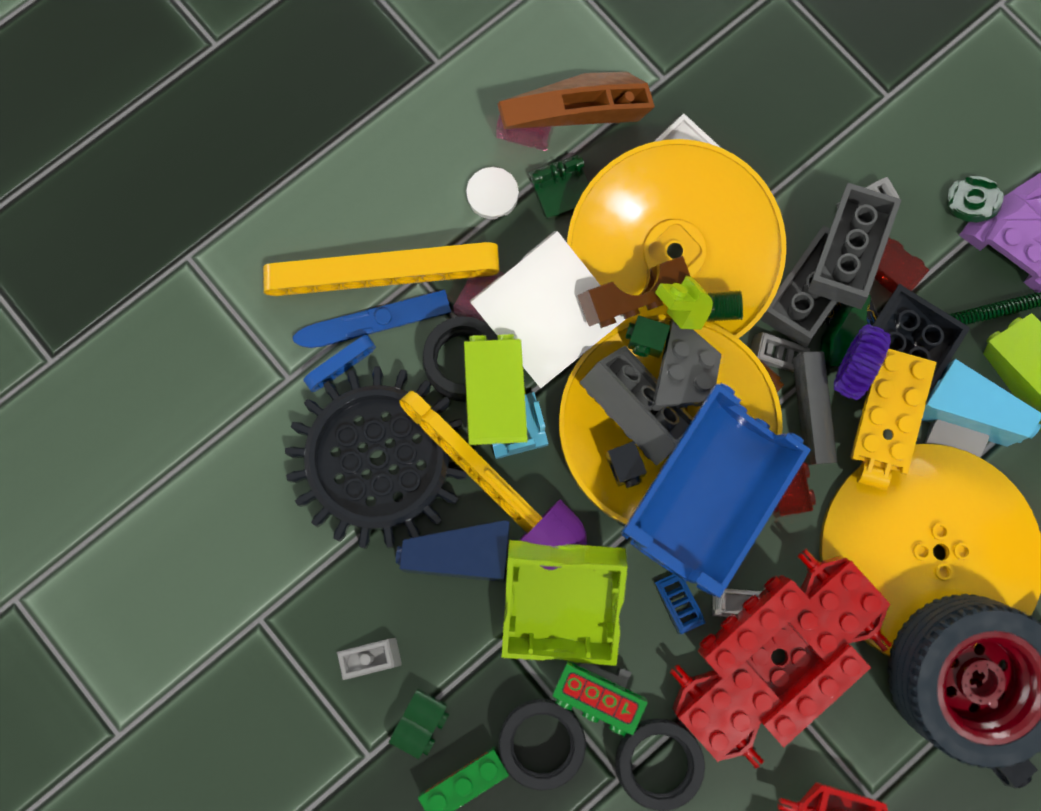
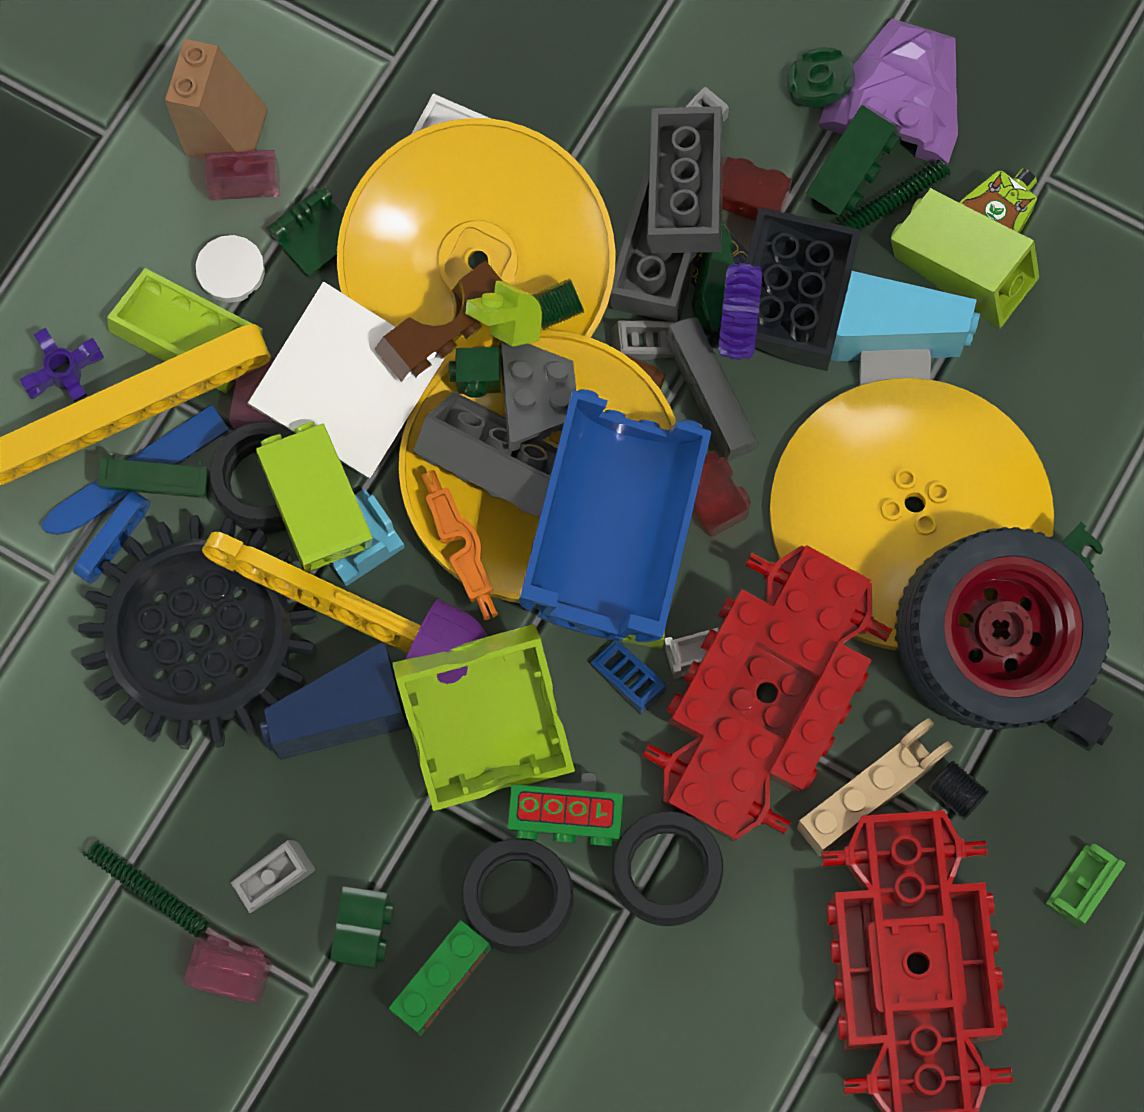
camera: 15 degrees left, 5 degrees down
dark orange wedge [497,72,655,129] -> none
black brick [606,441,647,488] -> none
yellow hinge [850,349,936,490] -> none
none -> dark purple pin [20,327,104,403]
none -> dark green piece [83,840,210,937]
none -> dark green container [98,453,210,499]
none -> lime slope [107,268,263,394]
none -> medium nougat slope [165,39,268,169]
none -> clear pink brick [184,936,272,1006]
none -> orange piece [421,470,498,620]
none -> tan hinge [797,718,953,857]
none -> dark green brick [806,105,902,216]
none -> black piece [928,761,989,820]

